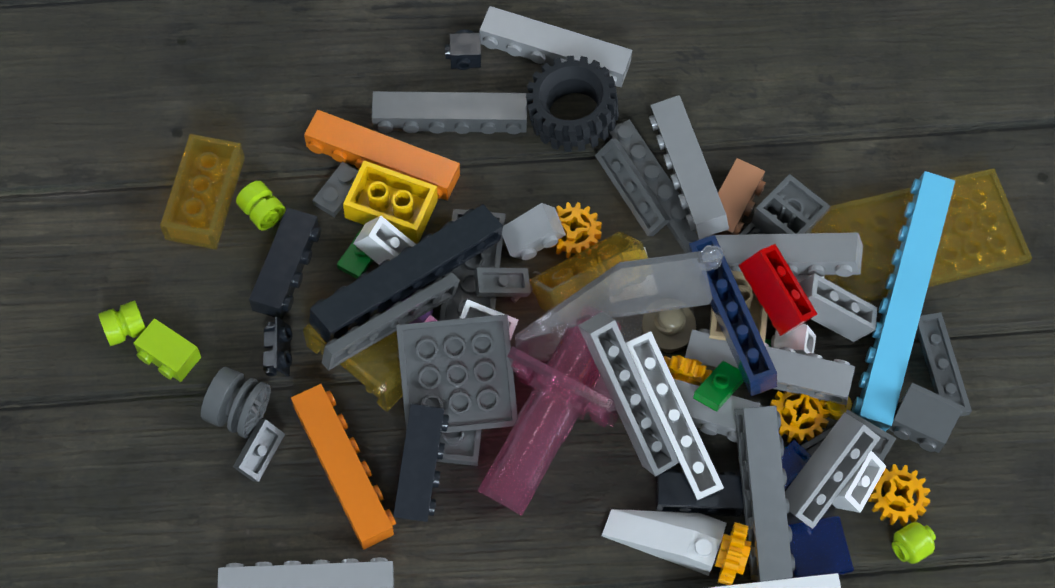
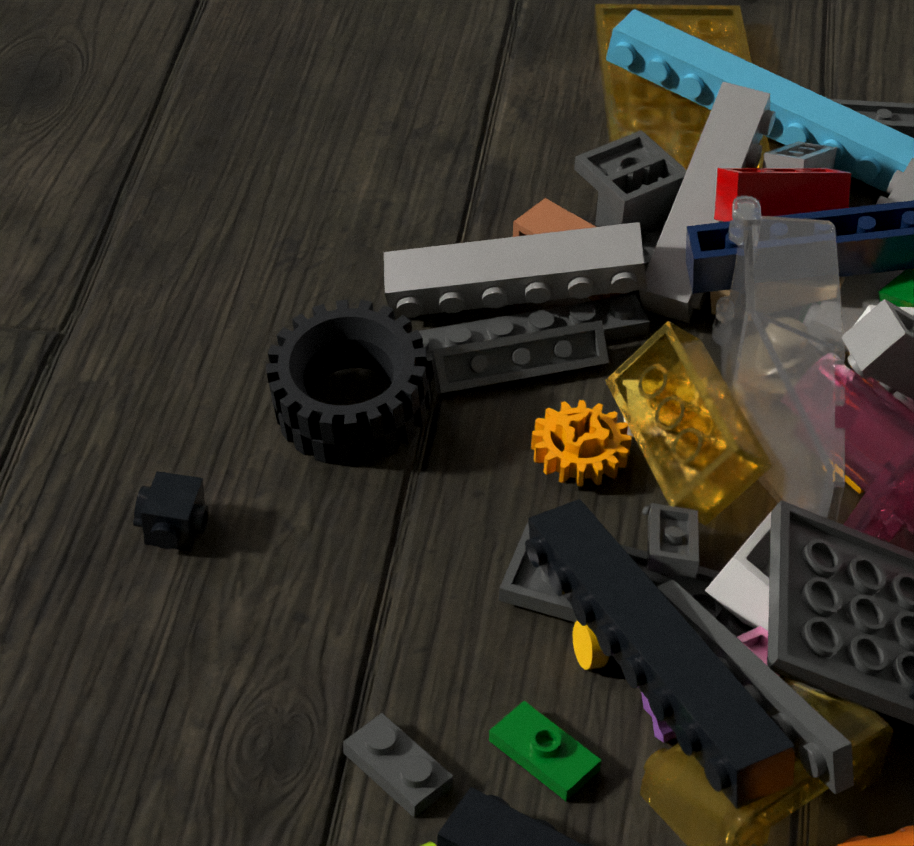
camera: 75 degrees left, 20 degrees down
orange brick [304,110,460,201] -> none
yellow brick [343,160,438,244] -> none
white brick [353,216,416,265] -> none
dark grey brick [372,91,527,134] -> none
light grey brick [480,6,632,87] -> none
light grey brick [502,203,566,260] -> none

